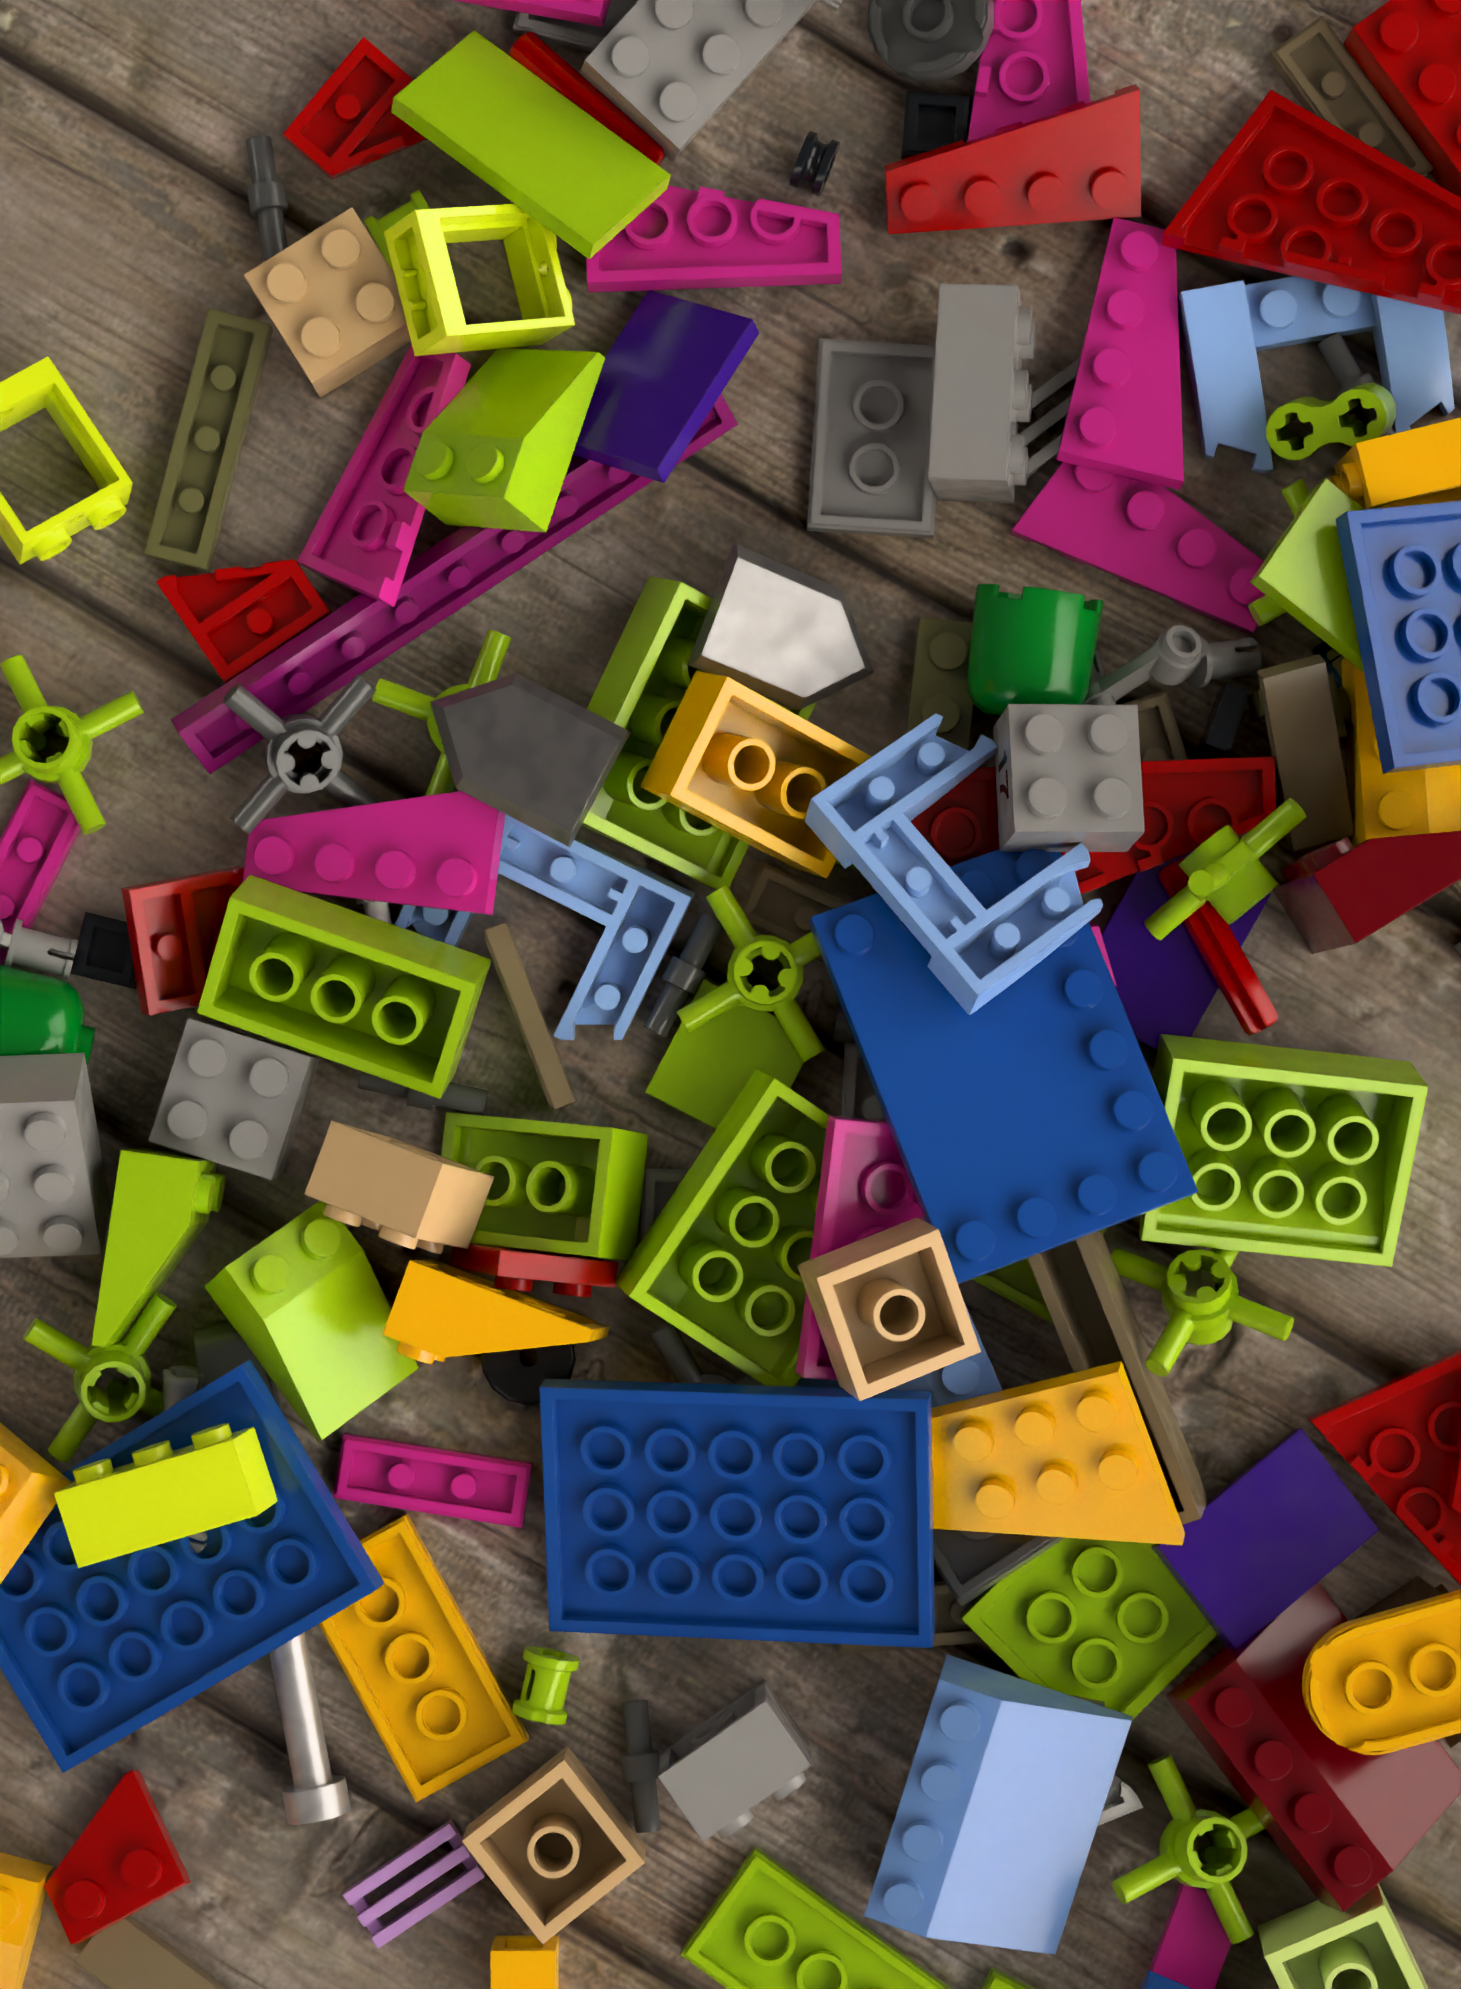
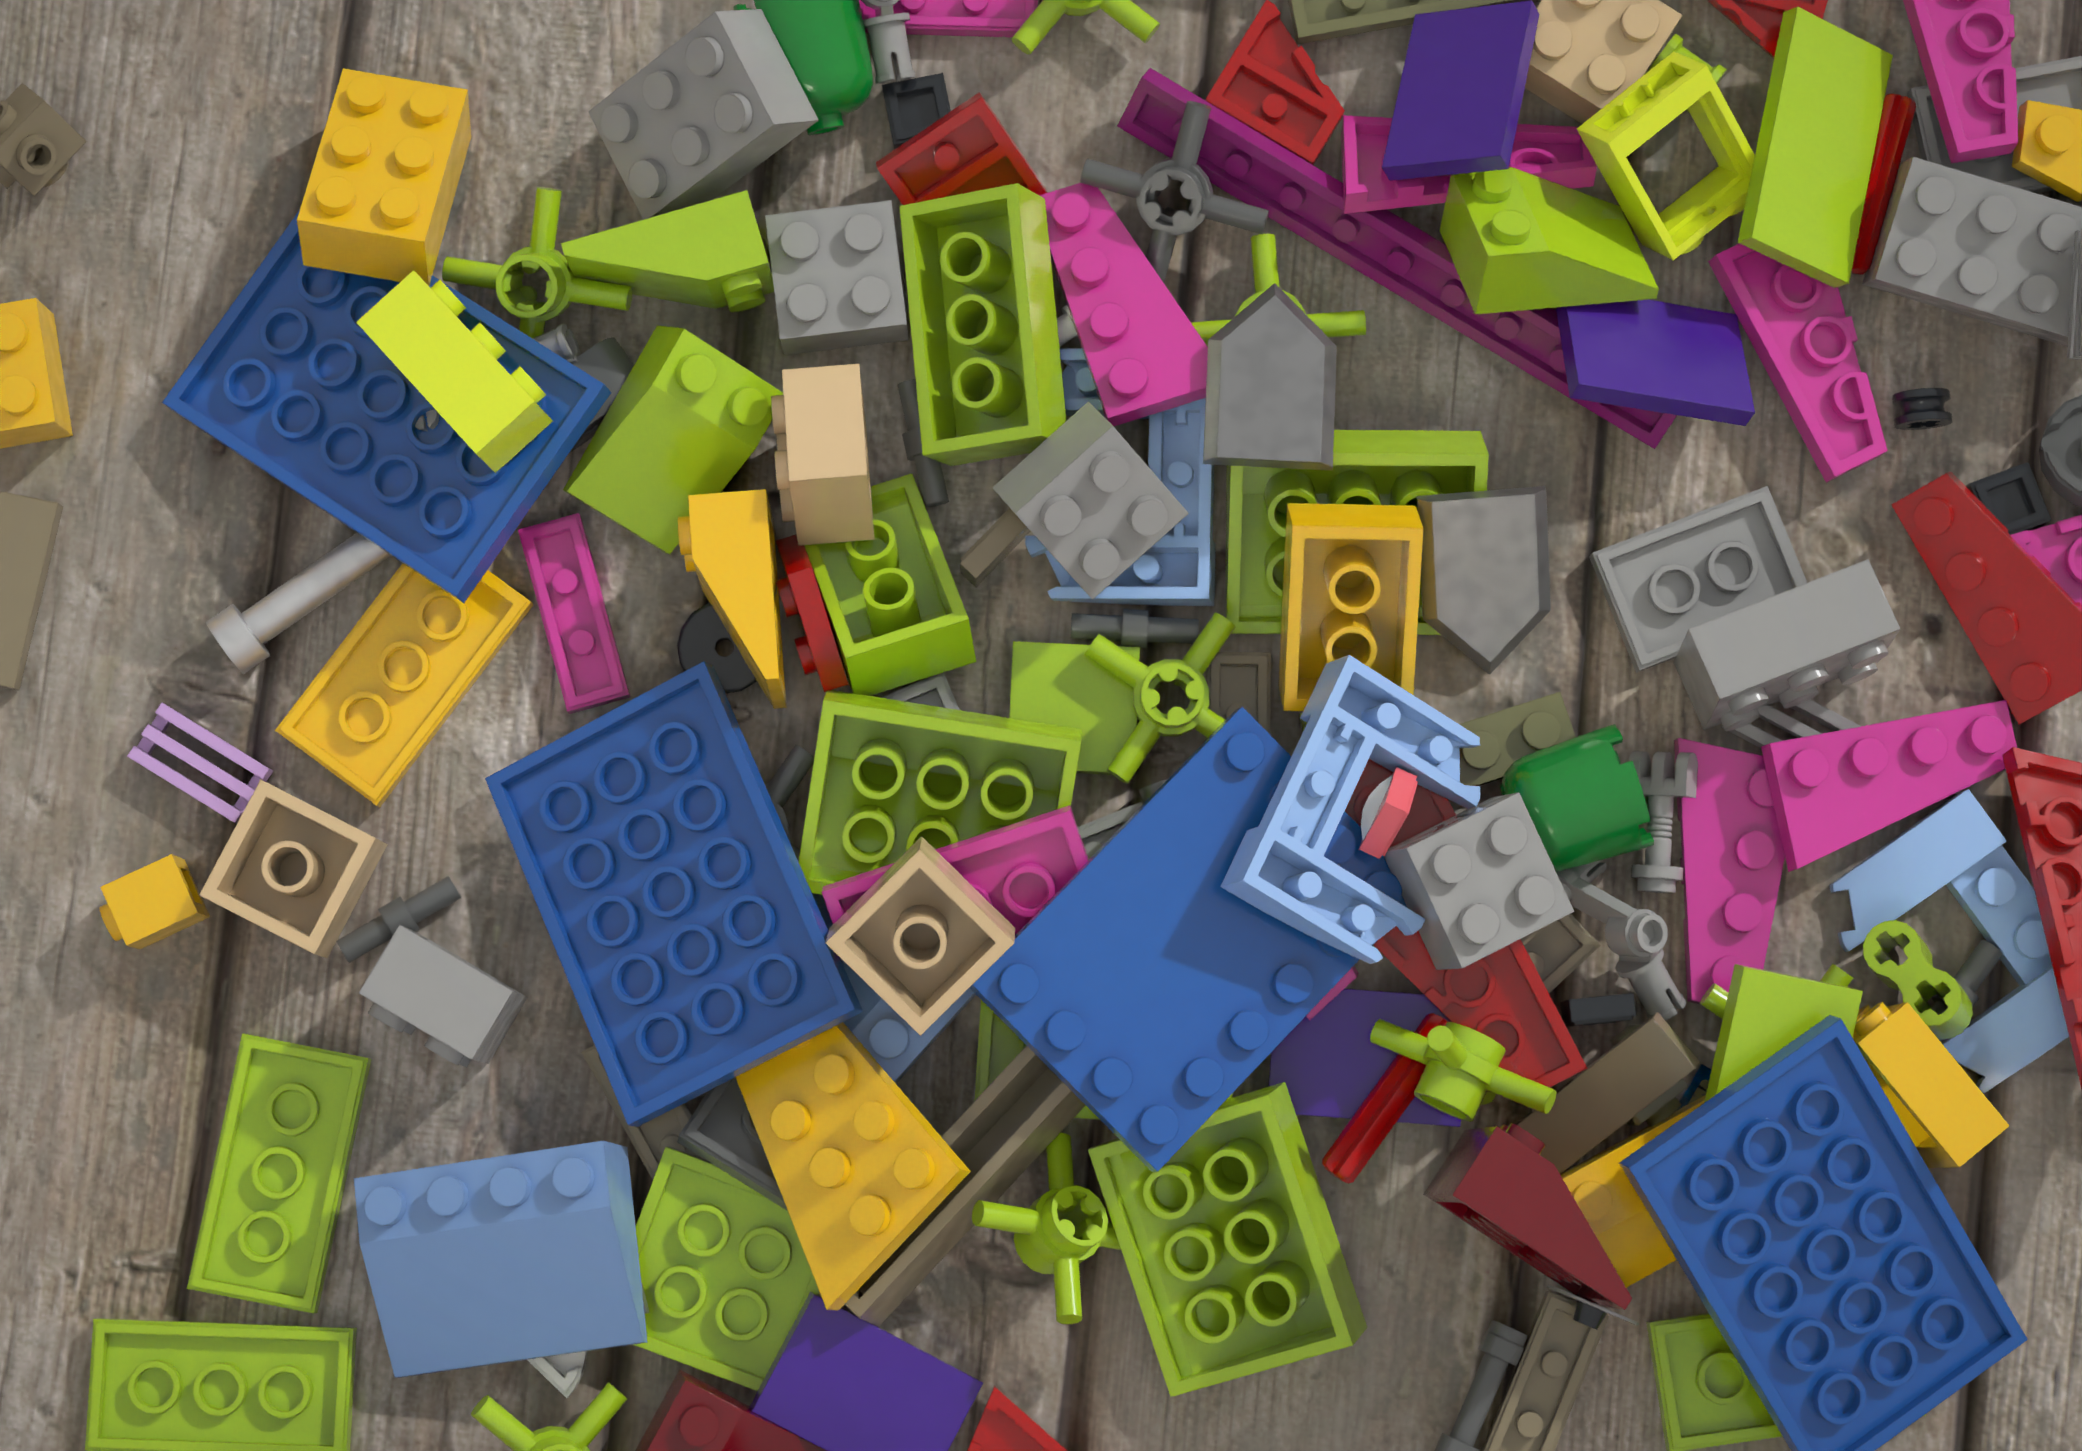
camera: 55 degrees right, 5 degrees down
red wing [44,1770,191,1945] -> none
lime bush [512,1646,581,1725] -> none
none -> light grey brick [992,401,1189,600]
none -> coral tile [1359,766,1418,859]
none -> dark purple tile [1382,0,1540,181]
none -> light grey hinge [1629,751,1698,893]

